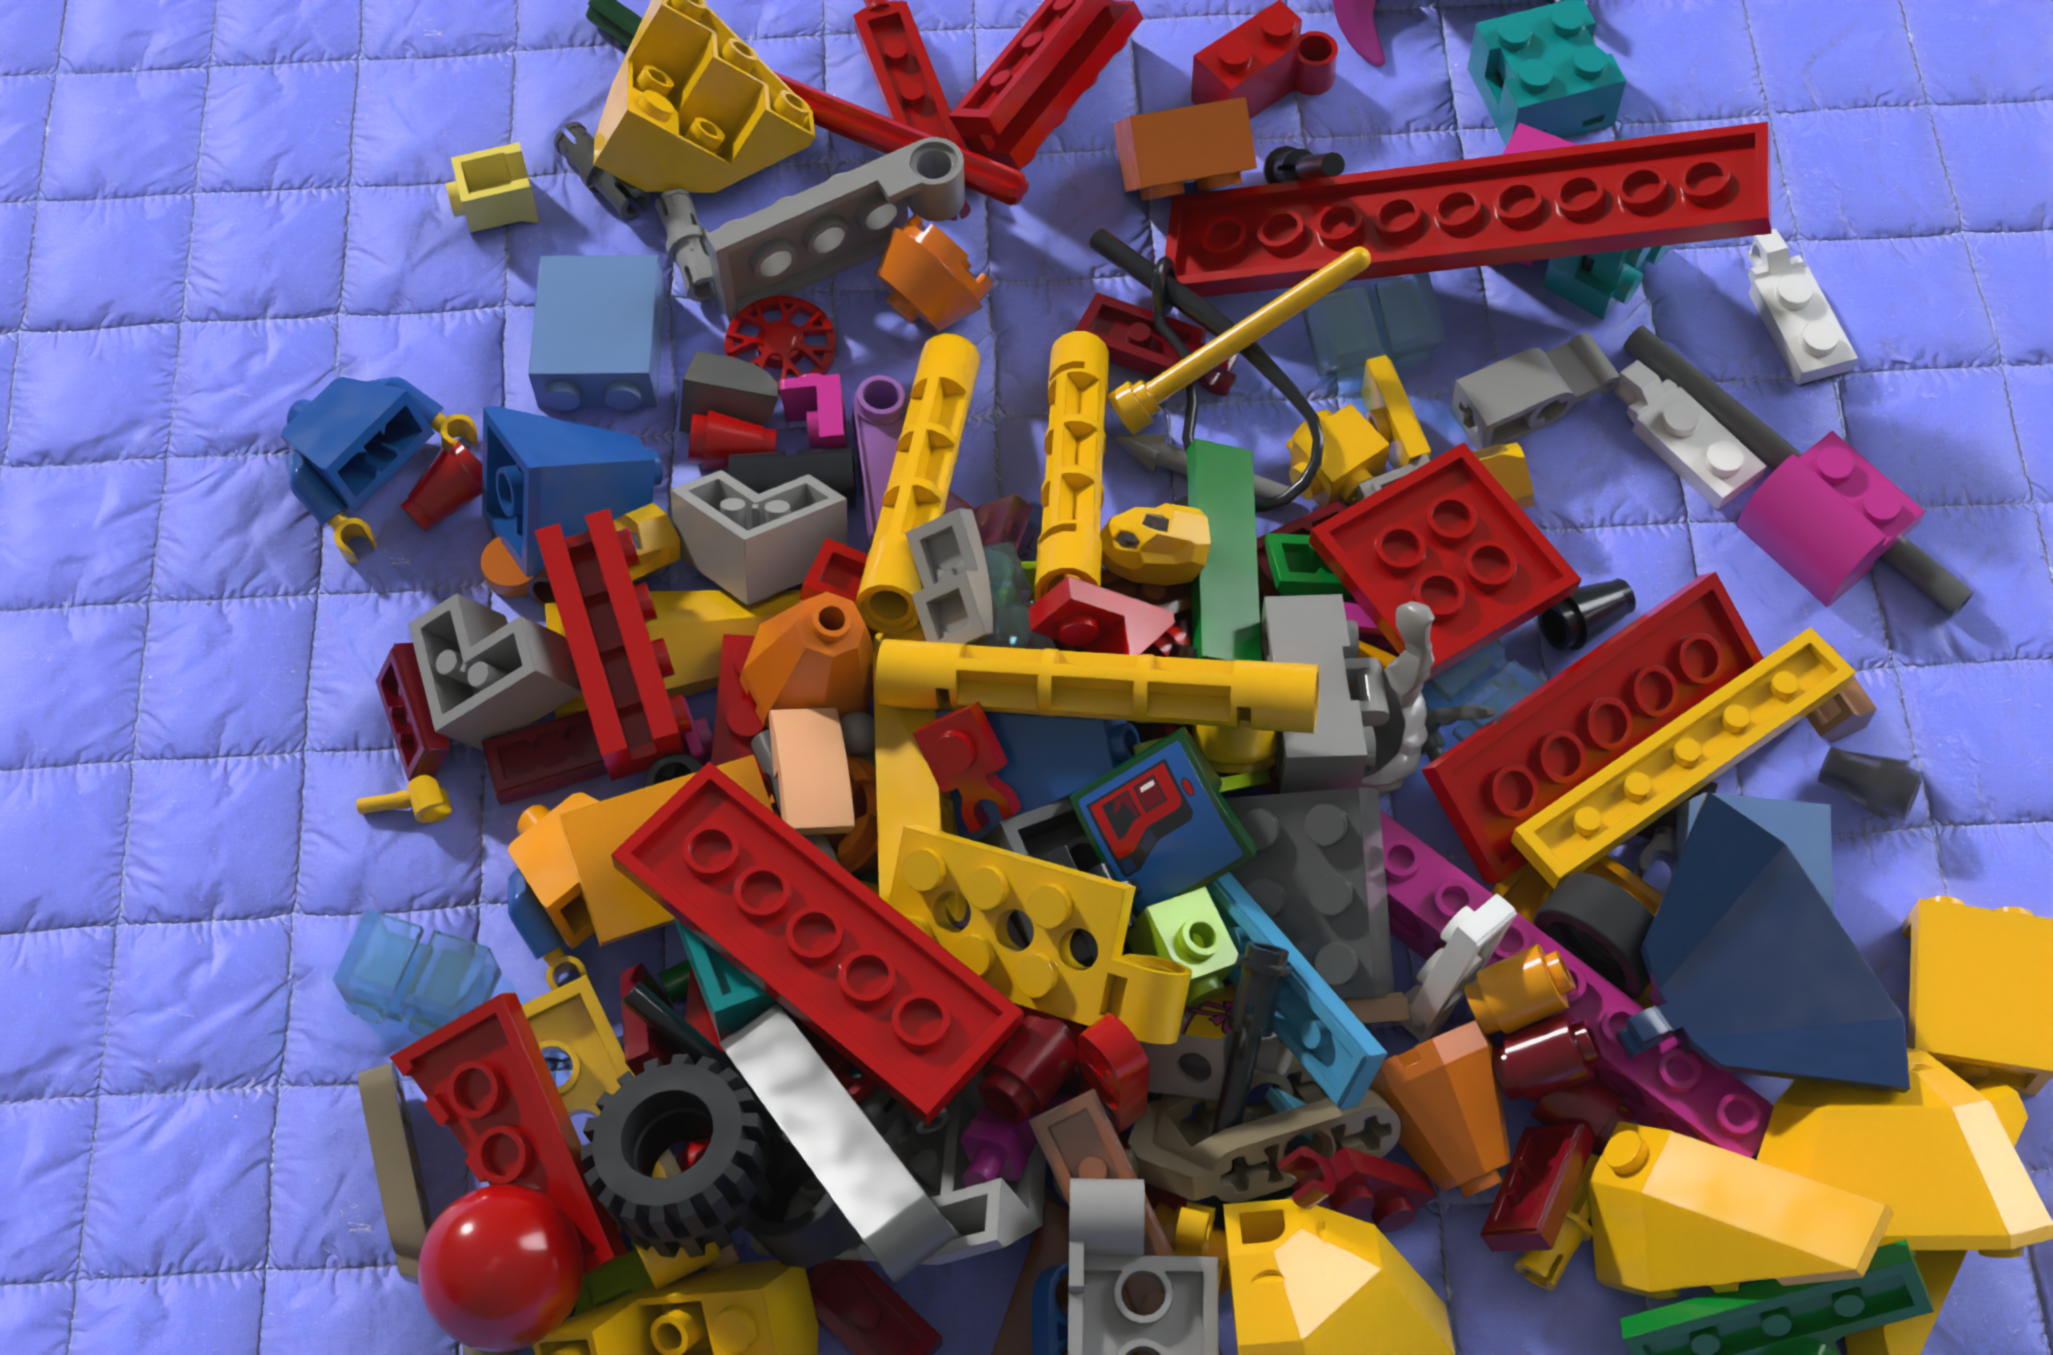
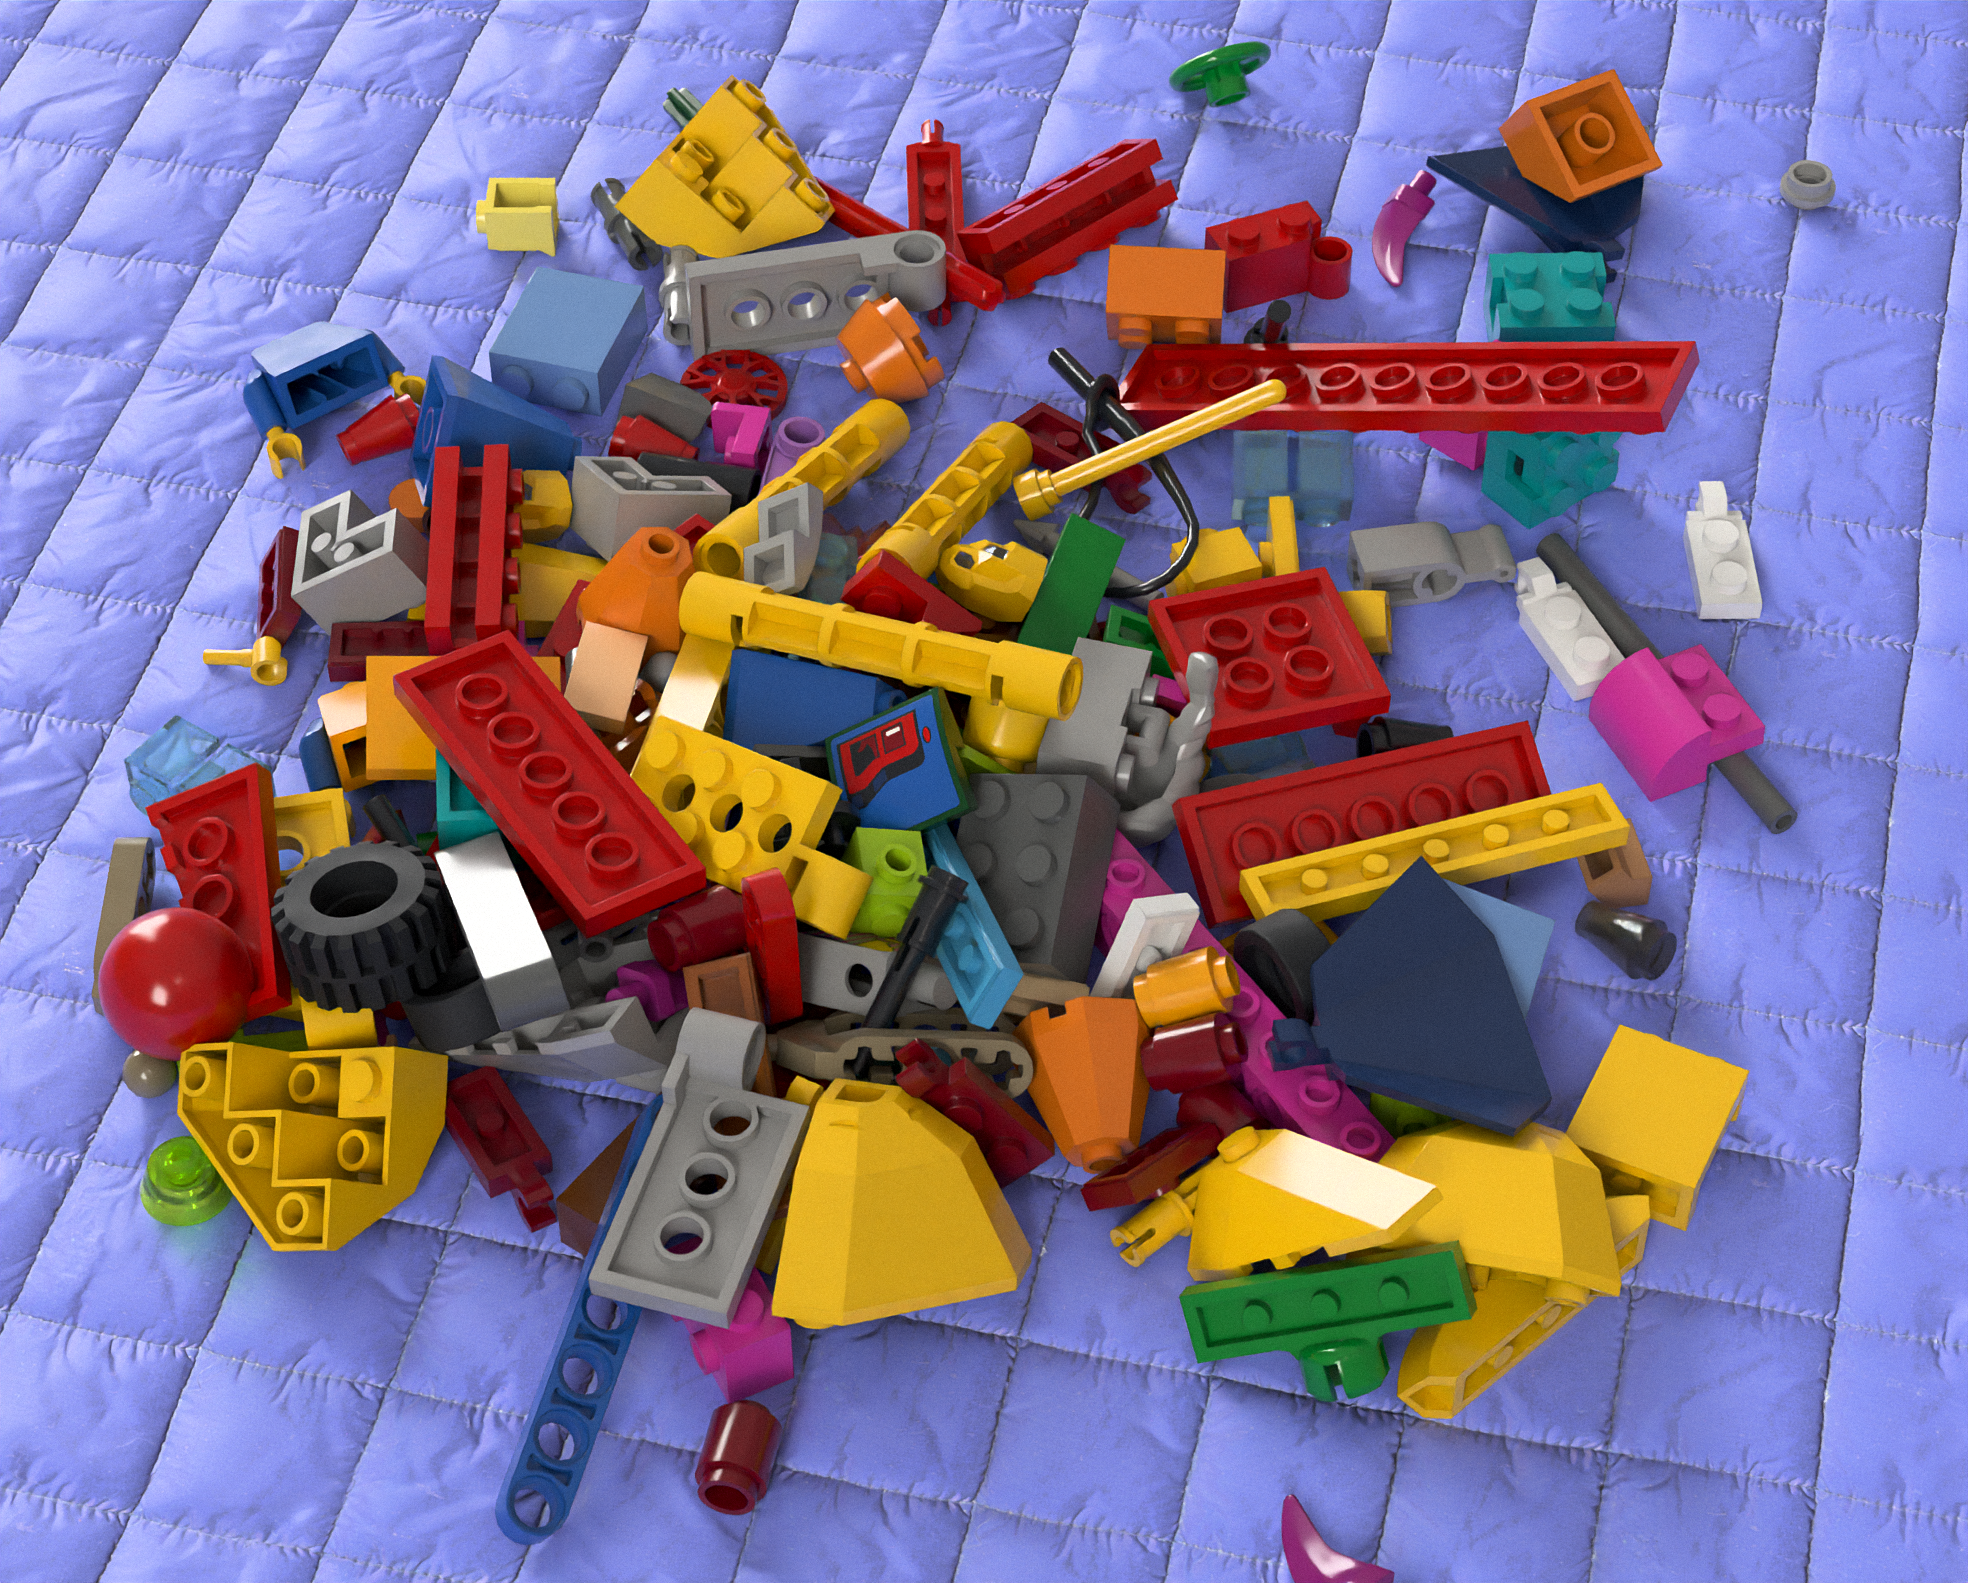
camera: 15 degrees right, 15 degrees down
red plate [912,701,1022,834] -> none

